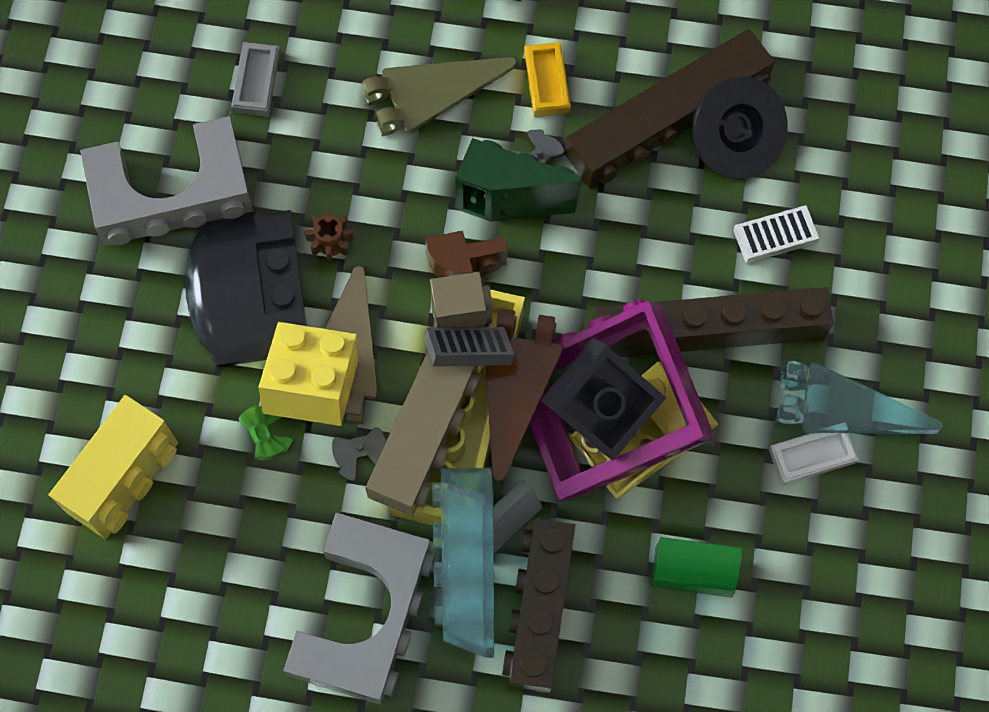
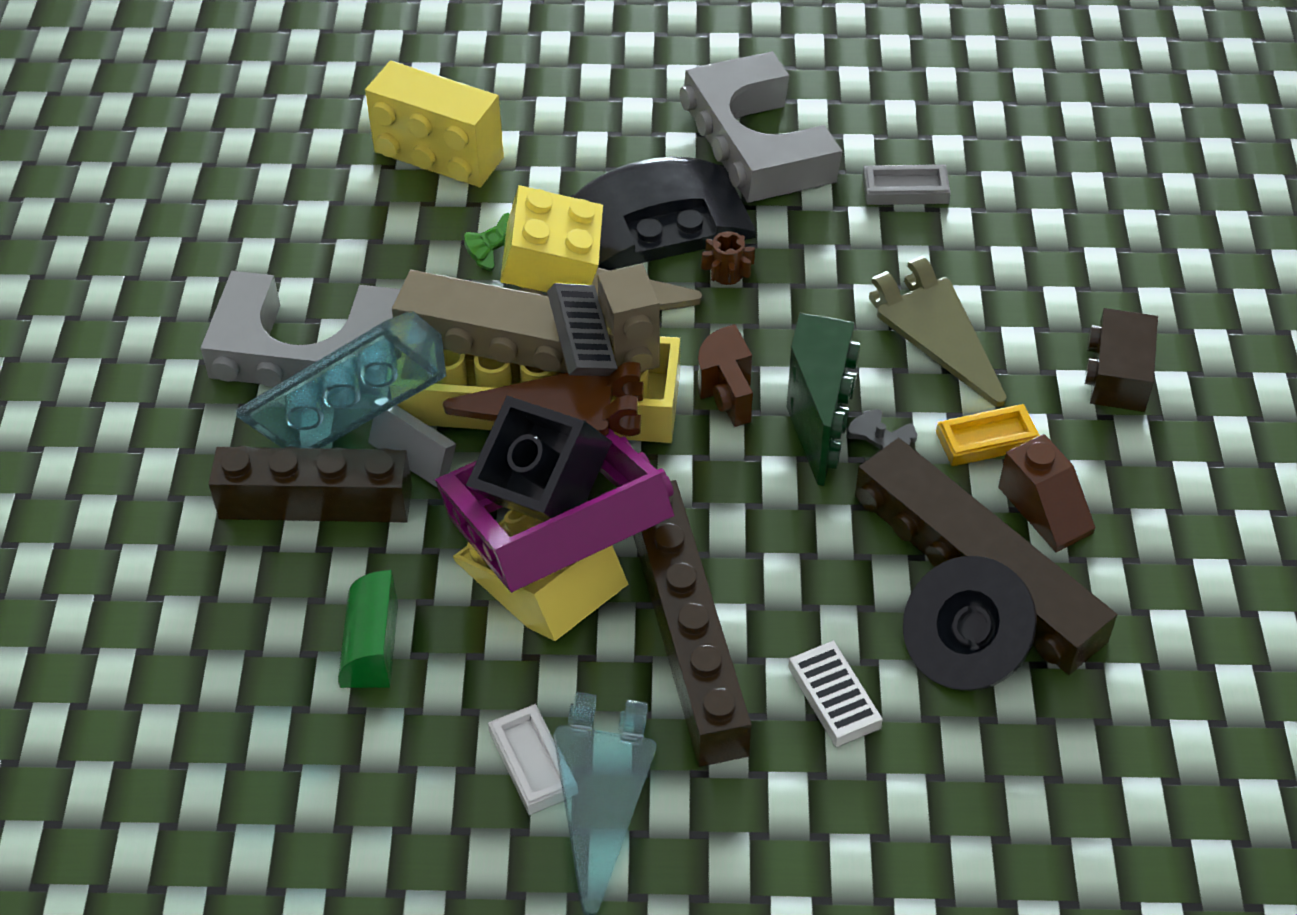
camera: 85 degrees right, 20 degrees down
none -> reddish brown slope [998,434,1096,553]

